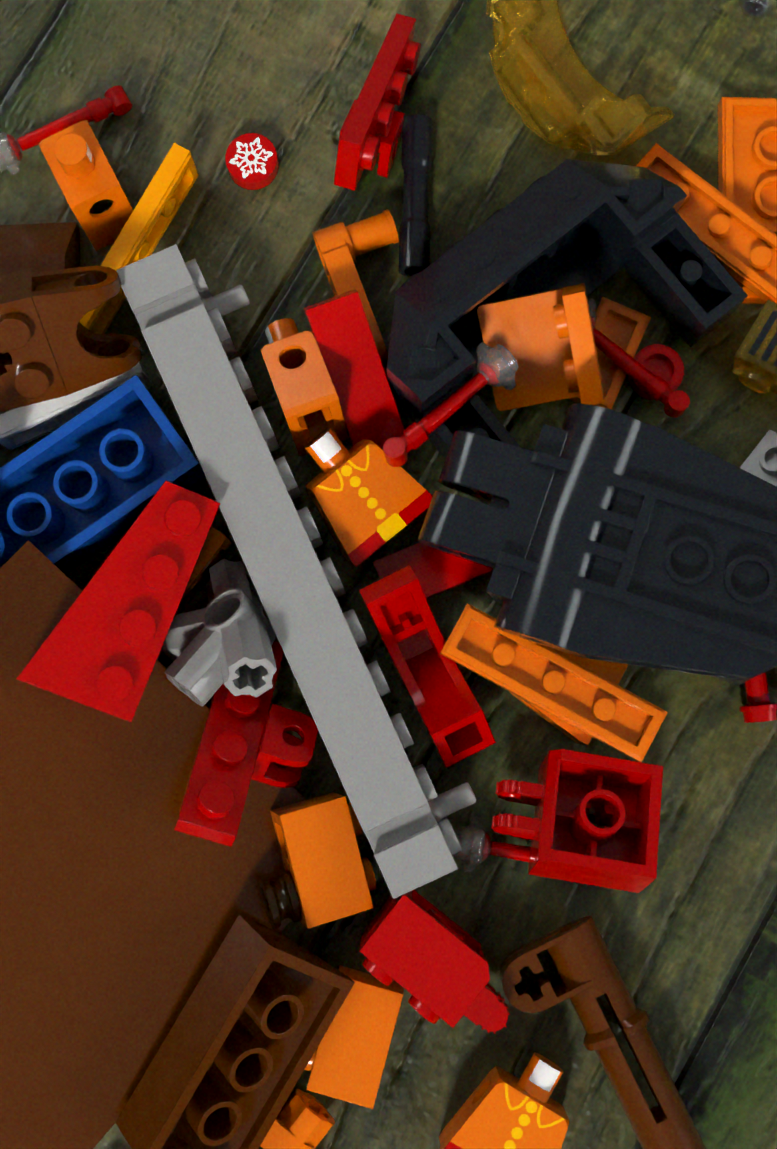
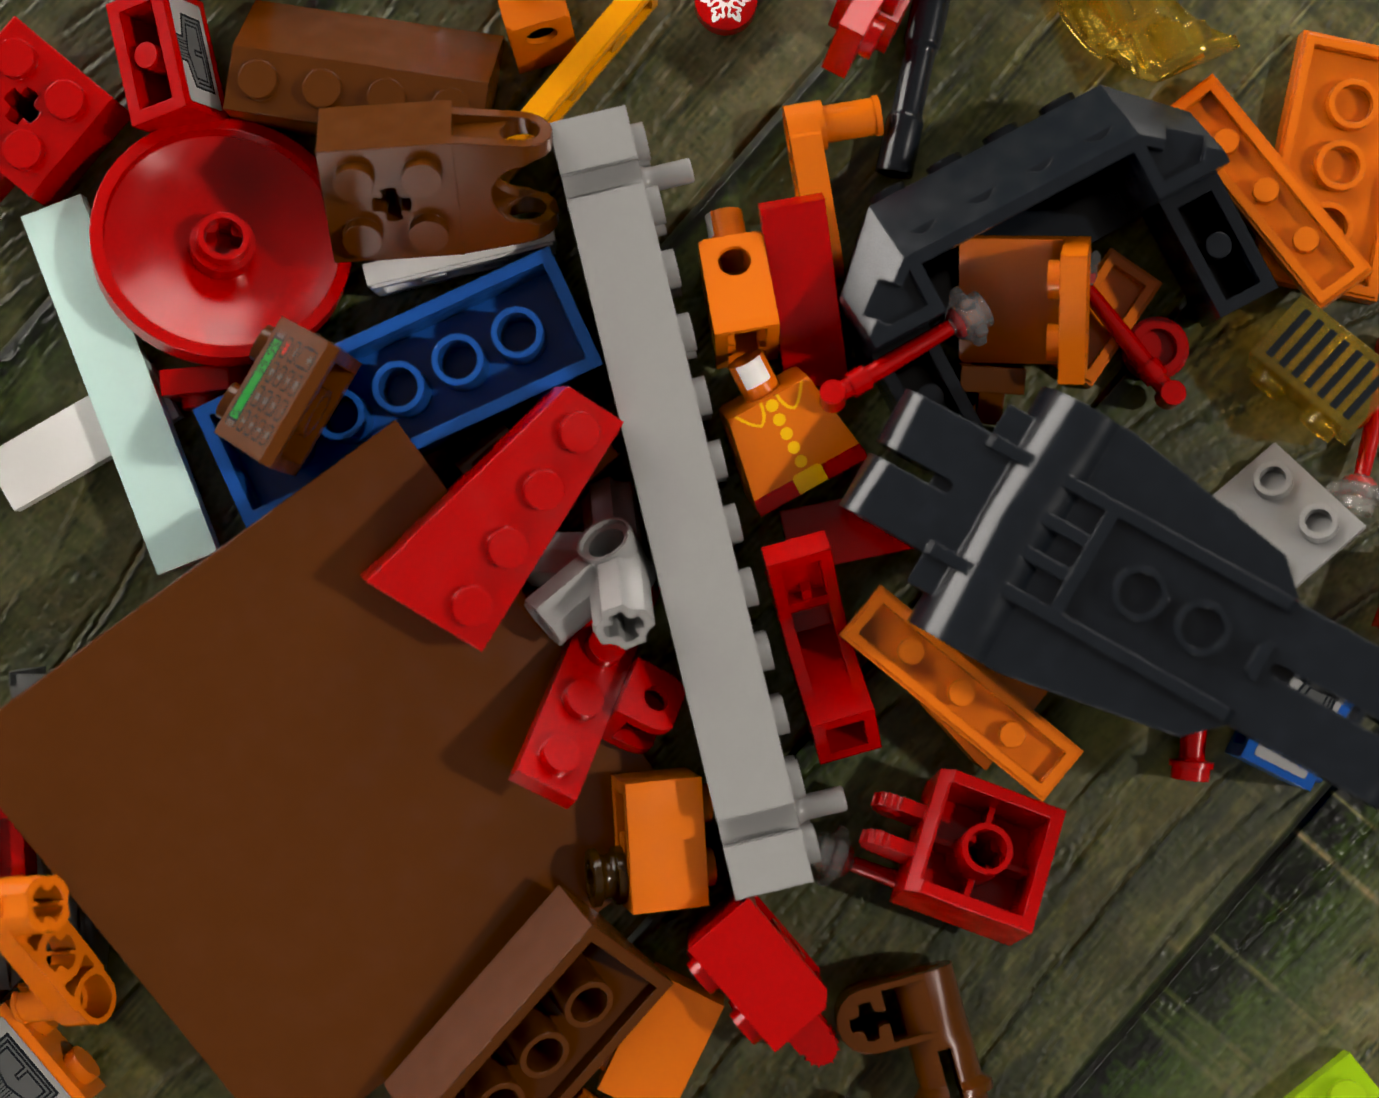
camera: 10 degrees right, 5 degrees up
none -> reddish brown tile [954,360,1026,425]

